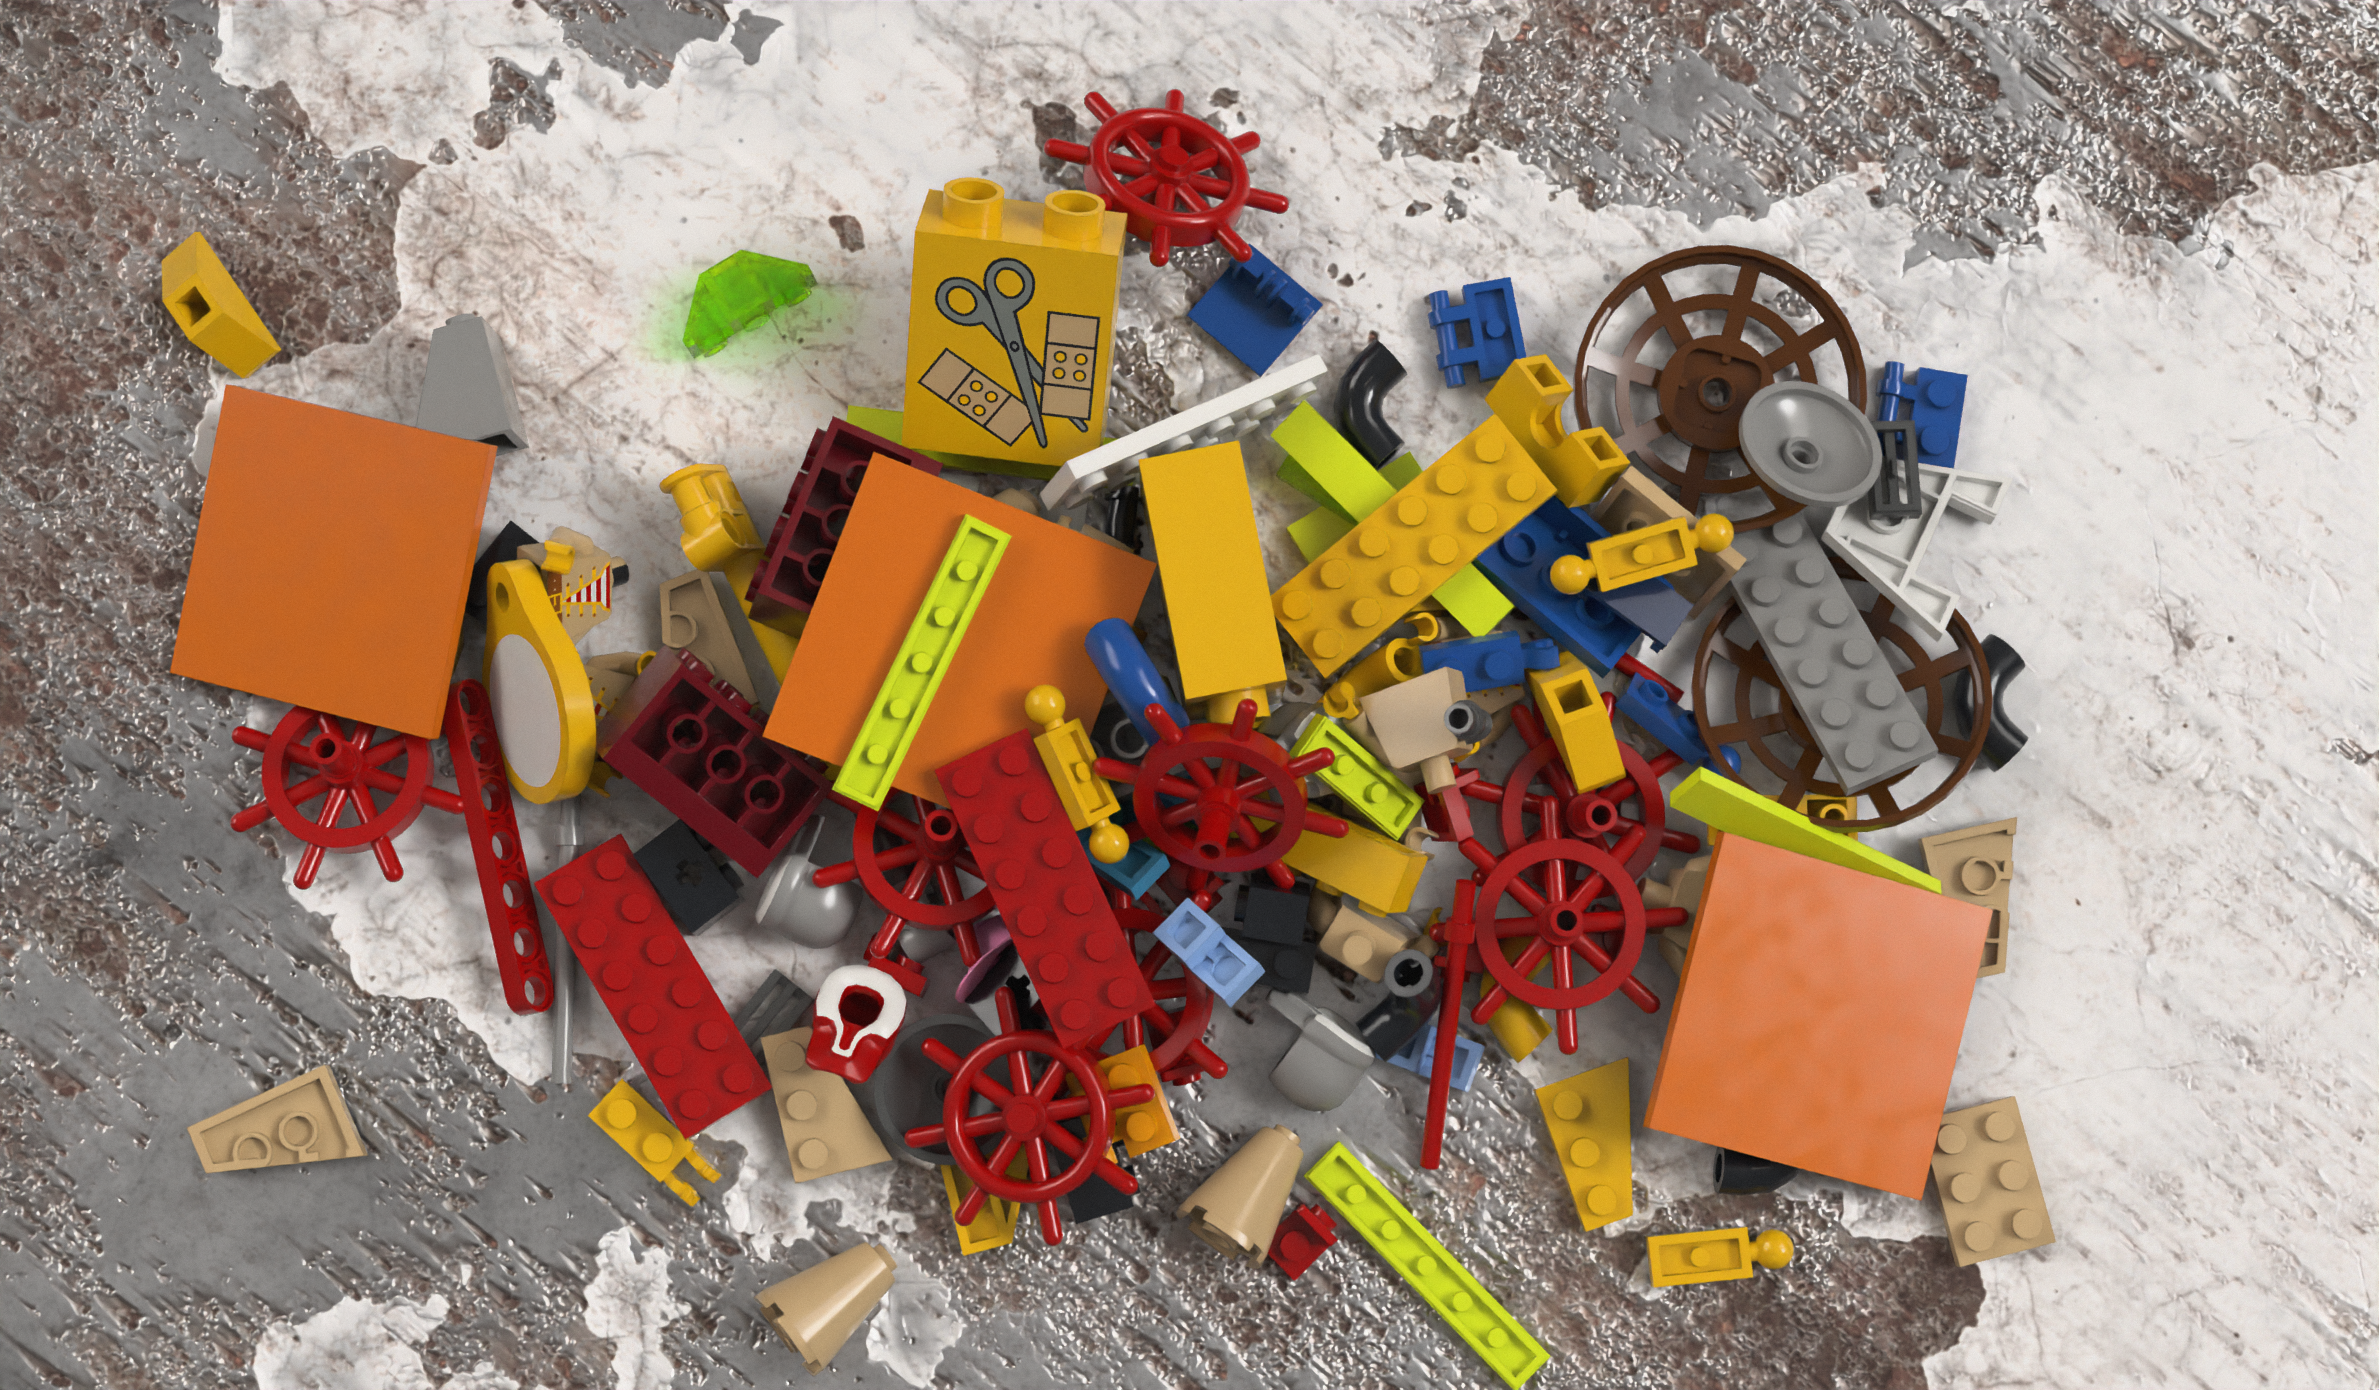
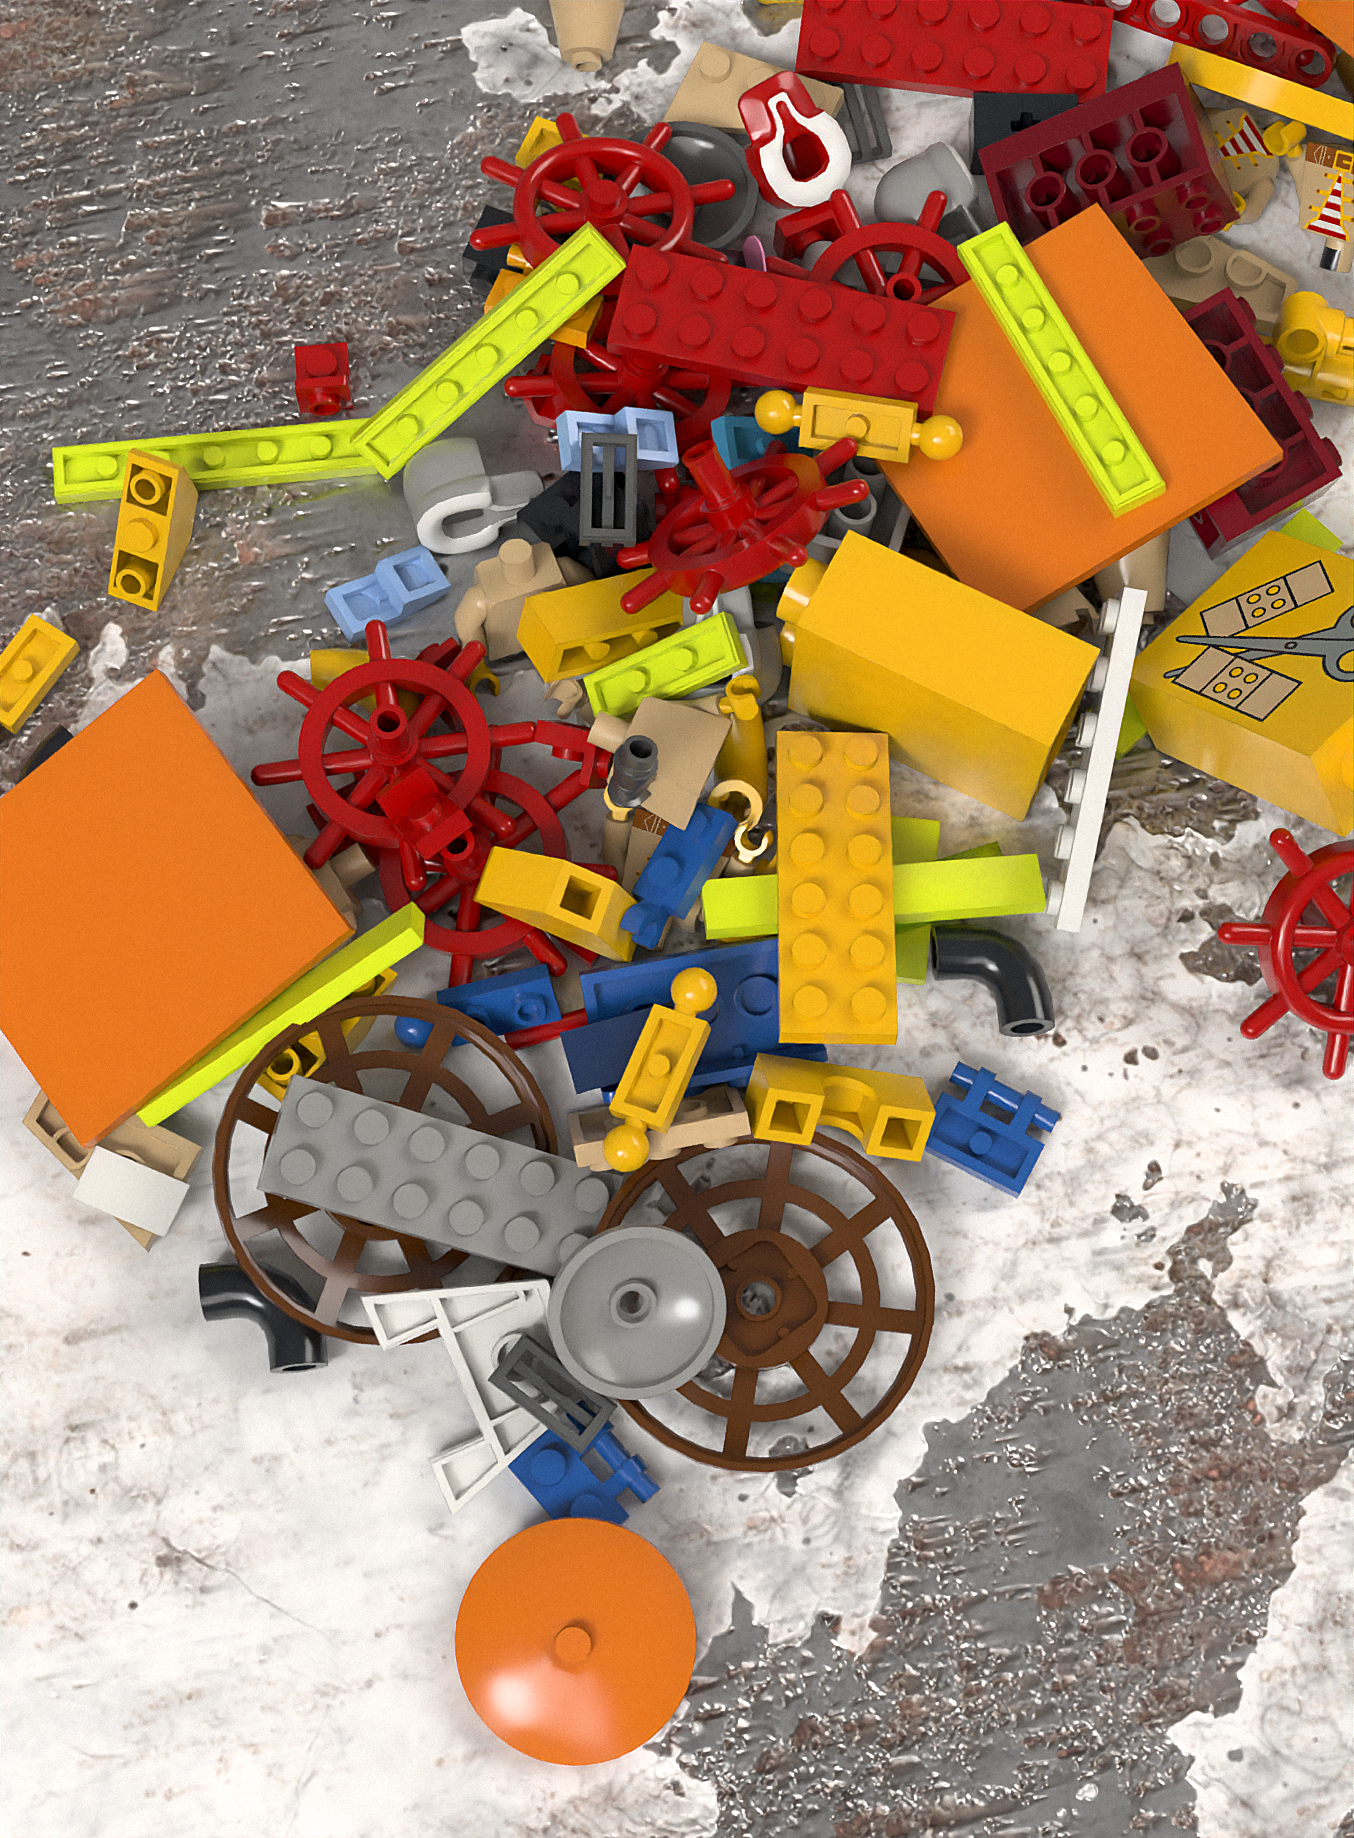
camera: 130 degrees right, 10 degrees down
blue cylinder [1084,618,1190,747] -> none
tan cone [1176,1124,1304,1269] -> none
blue hinge [1187,243,1323,377] -> none
black cylinder [1355,949,1443,1062] -> none
red bar [1419,879,1476,1170] -> none
yellow wing [1533,1057,1633,1232] -> none
none -> white sticker [71,1145,190,1238]
none -> yellow slope [107,448,198,612]
none -> neon yellow tile [350,221,627,480]
none -> red bracket [375,764,473,861]
none -> orange dish [455,1516,697,1766]
none -> dark grey tile [579,432,638,547]

